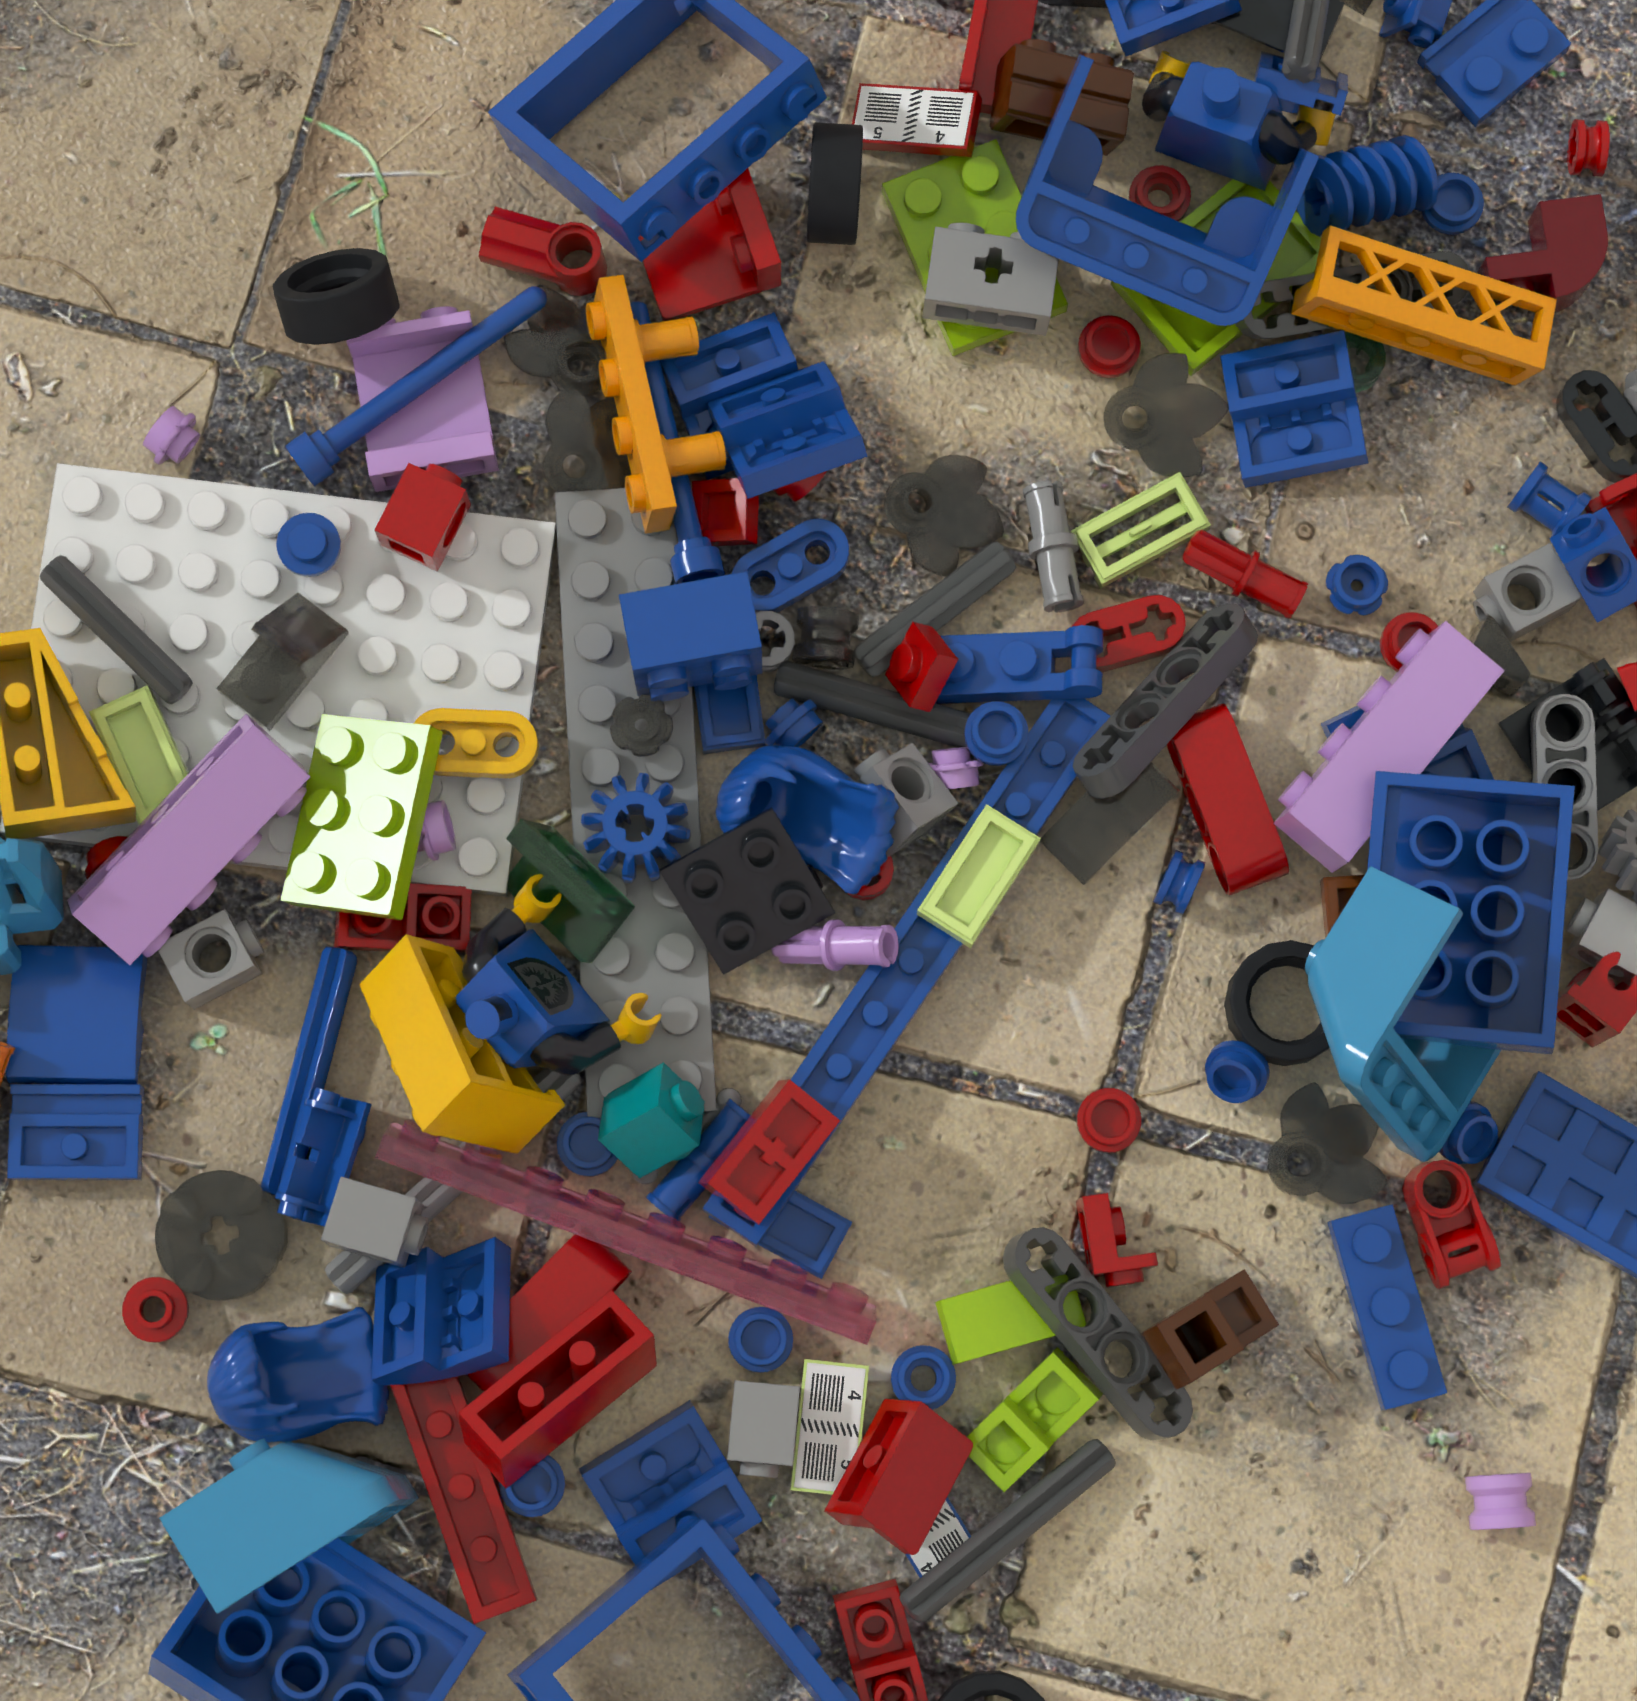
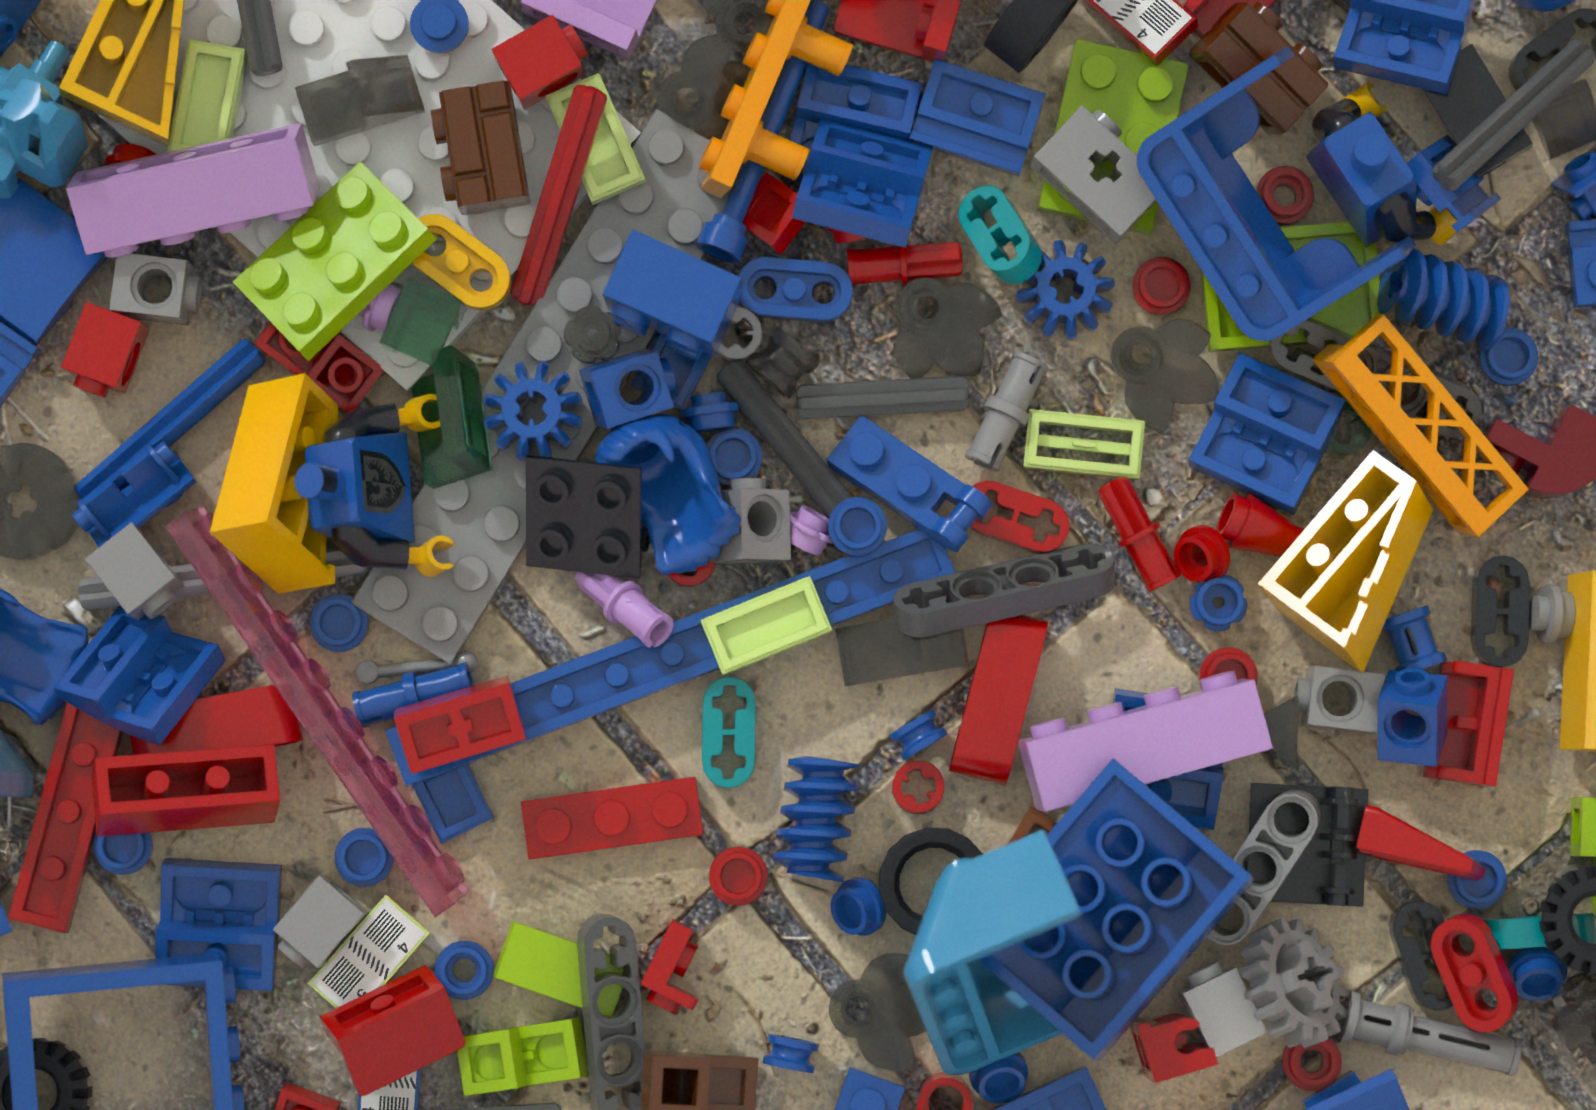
camera: 40 degrees right, 5 degrees up
teal brick [598,1062,705,1179] -> none
red plate [885,622,958,712] -> none
none -> red brick [61,302,150,398]
none -> clear green panel [379,278,467,366]
none -> reddish brown brick [431,80,531,215]
none -> red axle [511,85,607,306]
none -> red plate [521,777,704,860]
none -> yellowish green tile [546,73,646,205]
none -> blue brick [578,348,676,429]
none -> teal beam [702,676,756,788]
none -> blue plate [707,428,763,486]
none -> blue bush [763,1033,819,1073]
none -> blue piece [772,756,862,882]
none -> red axle [847,242,963,287]
none -> red bush [892,760,945,814]
none -> blue plate [909,59,1046,177]
none -> teal beam [958,185,1042,284]
none -> blue gear [1015,240,1115,340]
none -> red plate [1174,525,1231,583]
none -> red cone [1216,493,1305,557]
none -> yellow wedge [1258,451,1433,674]

